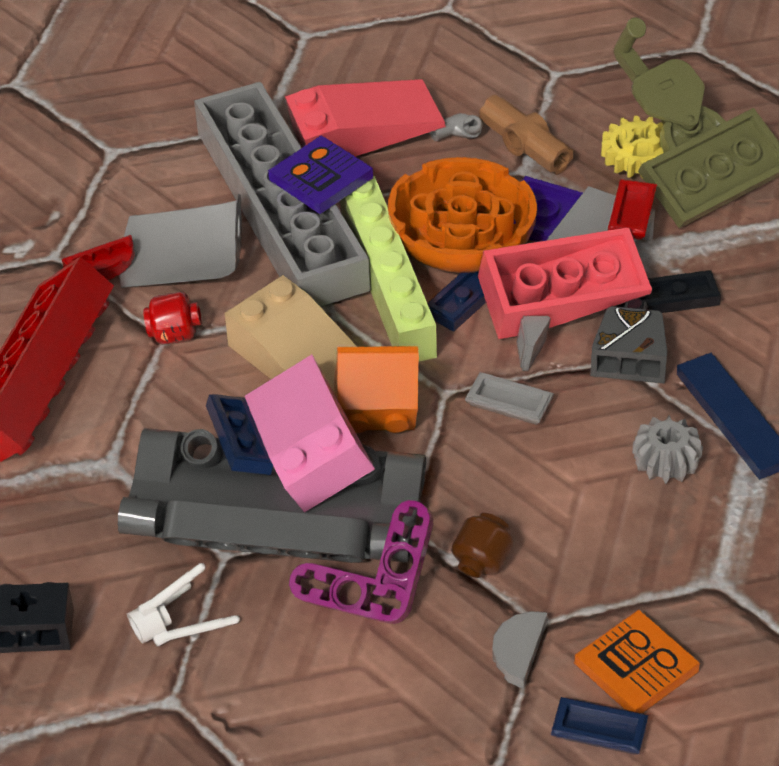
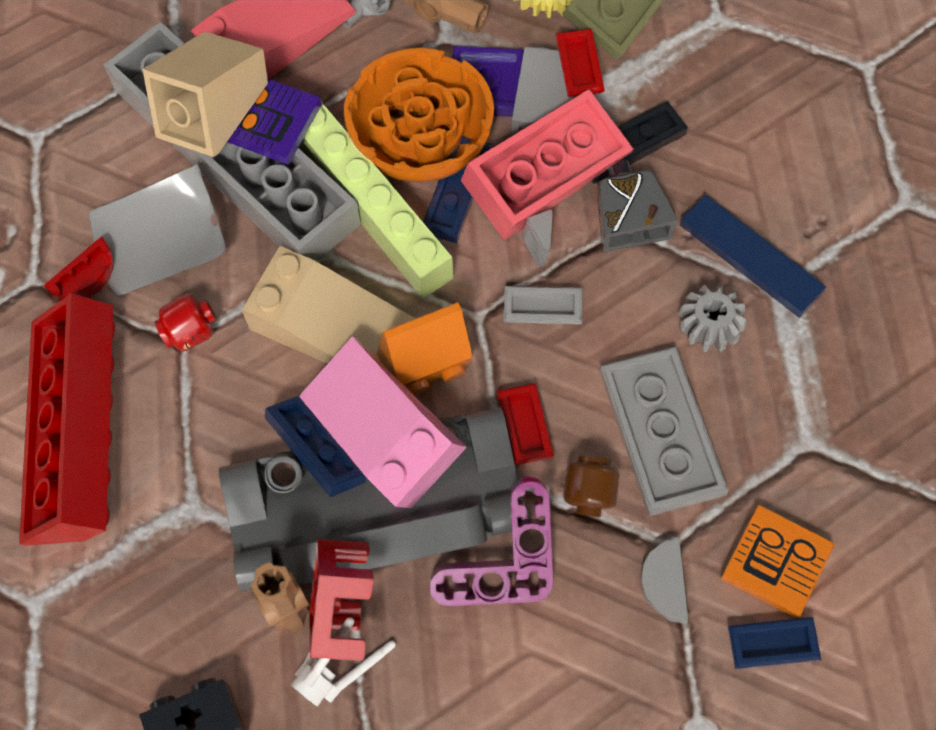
camera: 20 degrees left, 20 degrees up
none -> tan slope [142,32,268,157]
none -> medium nougat piece [250,562,309,634]
none -> panel [309,539,373,661]
none -> red tile [497,383,554,466]
none -> light grey tile [599,346,728,517]

